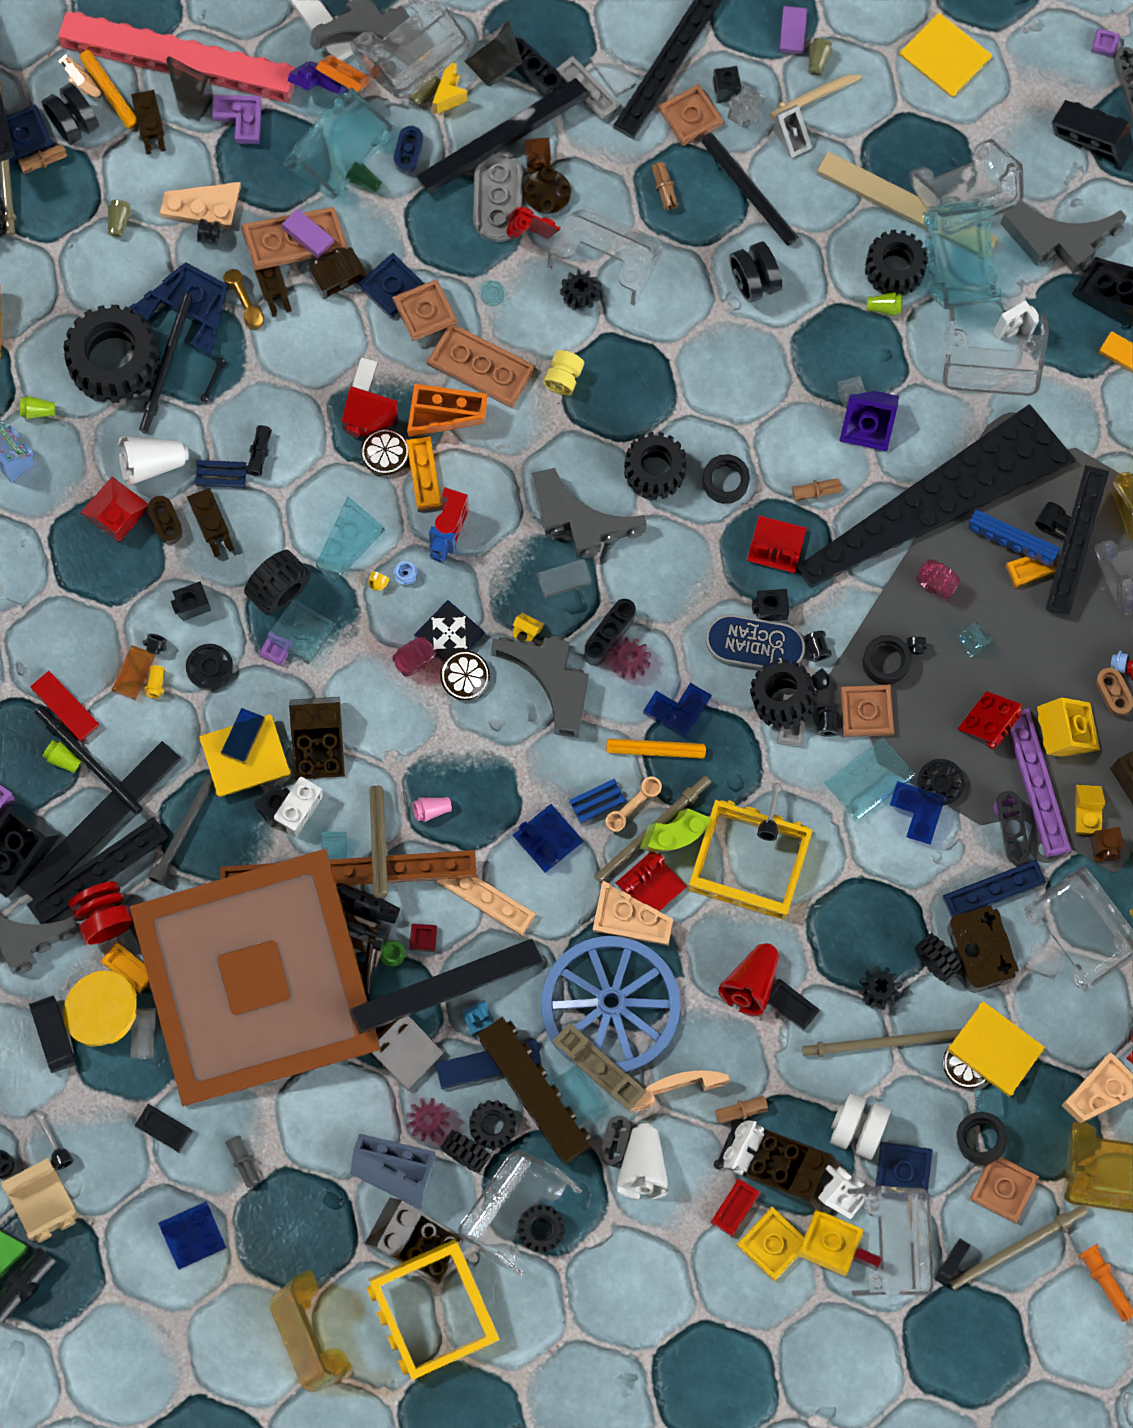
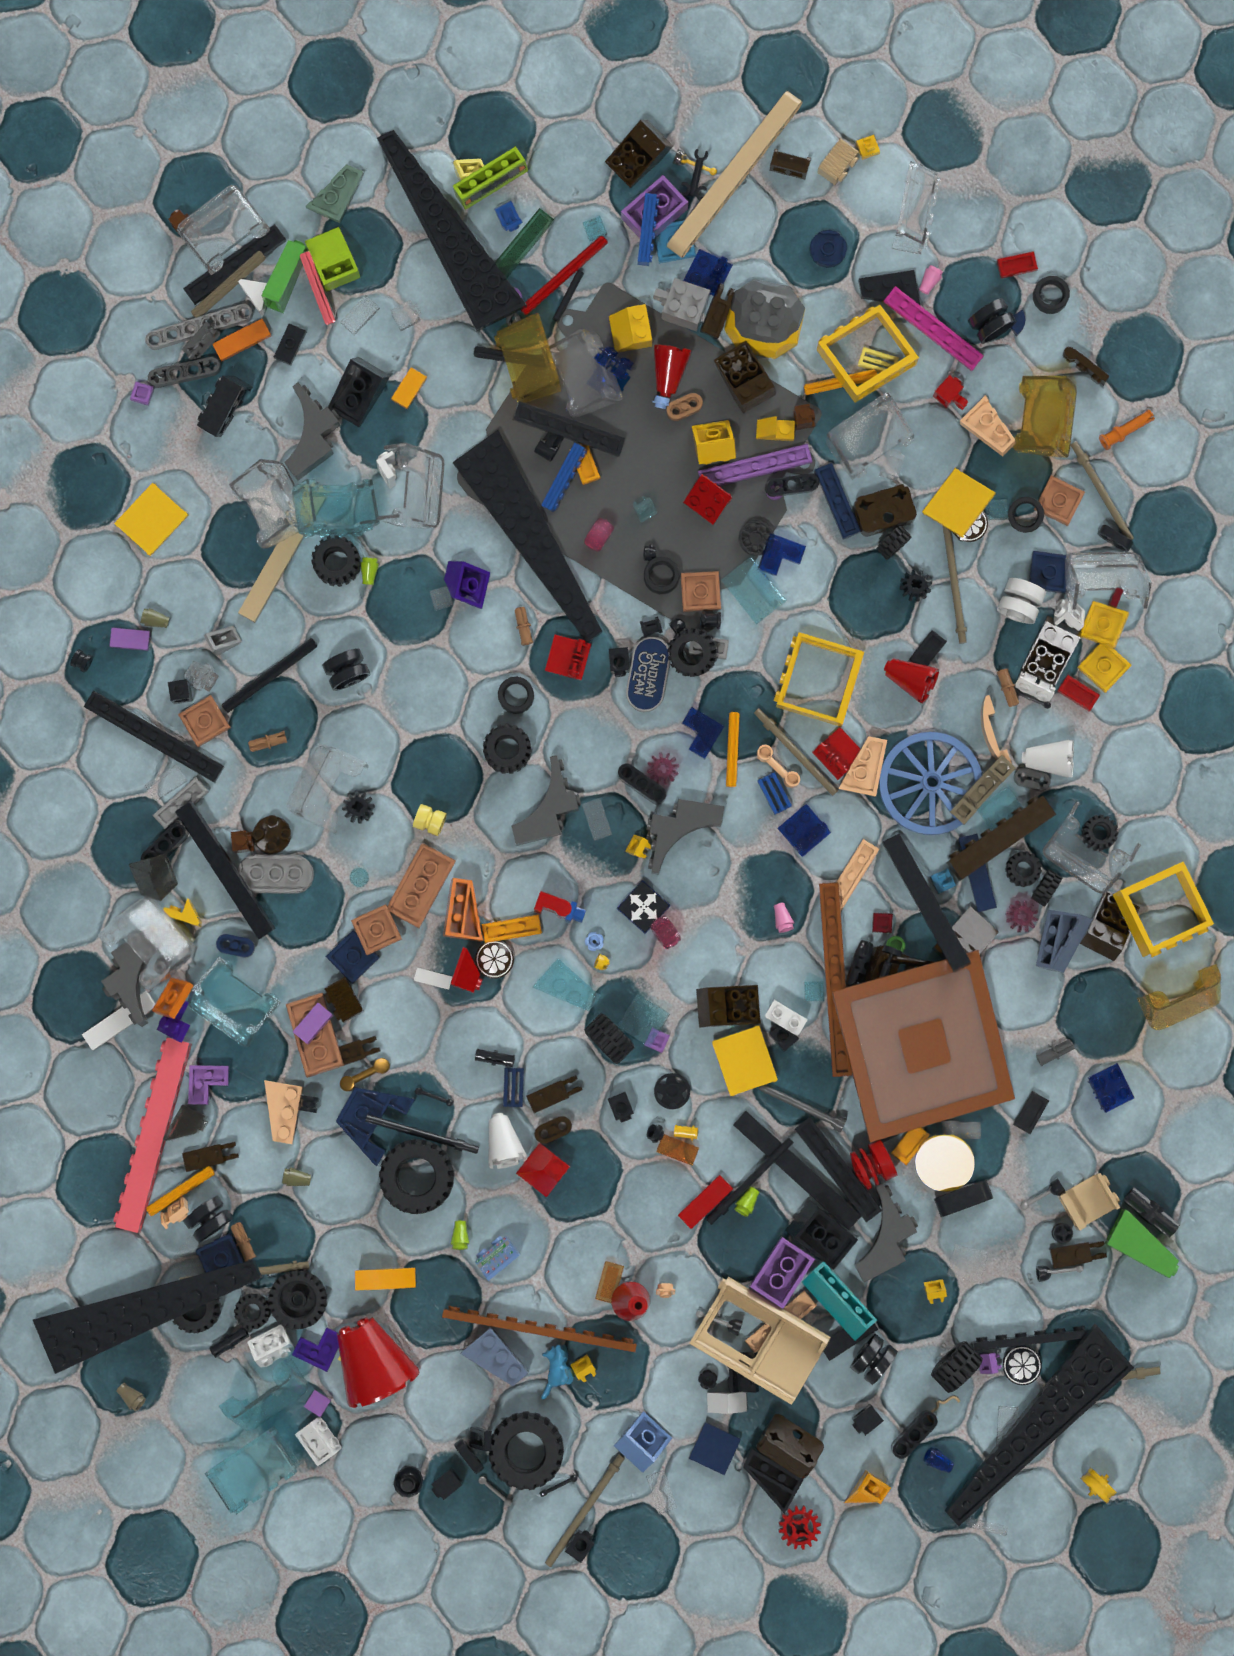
camera: 85 degrees left, 10 degrees up
clear blue tile [221,708,265,764] -> none
clear green cone [345,161,383,194] -> none
dark tan axle [369,785,388,898] -> none
dish [440,650,490,700] -> none
red hinge [505,207,561,239] -> none
lime brick [640,809,711,852] -> none
black hinge [757,783,782,841] -> none
tan sword [770,75,862,122] -> none

